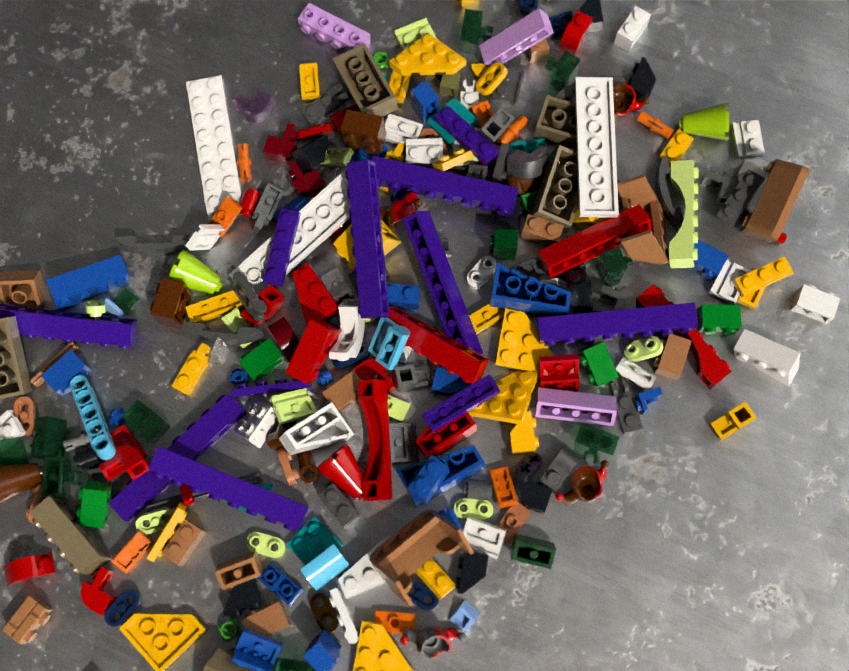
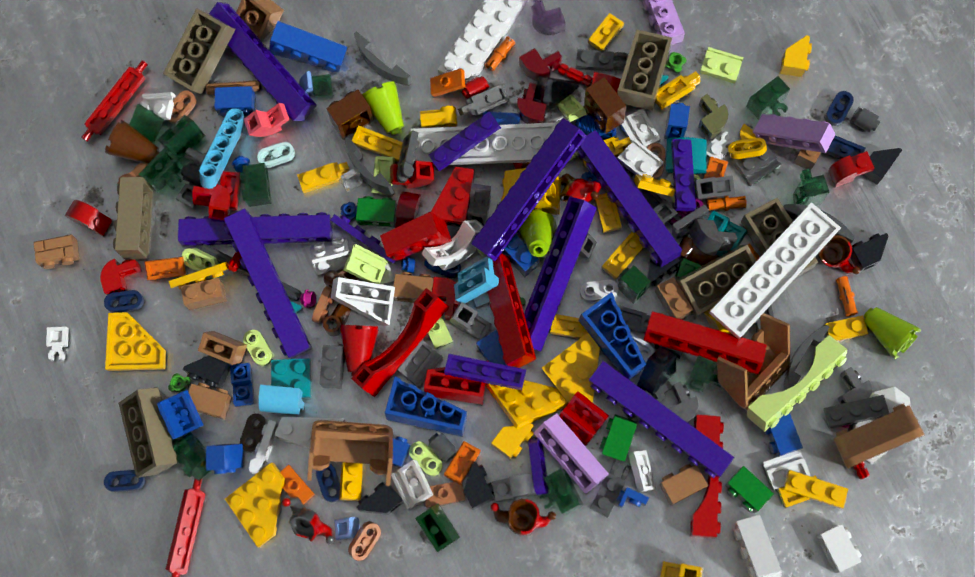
camera: 45 degrees right, 0 degrees up
green brick [77,480,112,529] -> none
yellowish green plate [83,300,106,317] -> none
white plate [185,224,225,251] -> none
yellow plate [389,33,466,76] -> none
blue brick [408,455,449,505] -> none
black beam [513,452,542,482] -> none
white brick [614,6,651,52] -> none
yellowish green plate [624,336,663,362] -> none
white plate [731,120,765,159] -> none
none -> coral brick [244,103,290,137]
none -> light aqua plate [257,142,295,168]
none -> dark pink plate [300,289,316,308]
none -> nougat plate [348,521,381,561]
none -> yellow piece [420,106,457,128]
none -> lime cone [519,209,557,257]
none -> dark purple beam [528,438,549,495]
none -> yellow plate [594,193,622,233]
none -> yellow plate [601,232,643,279]

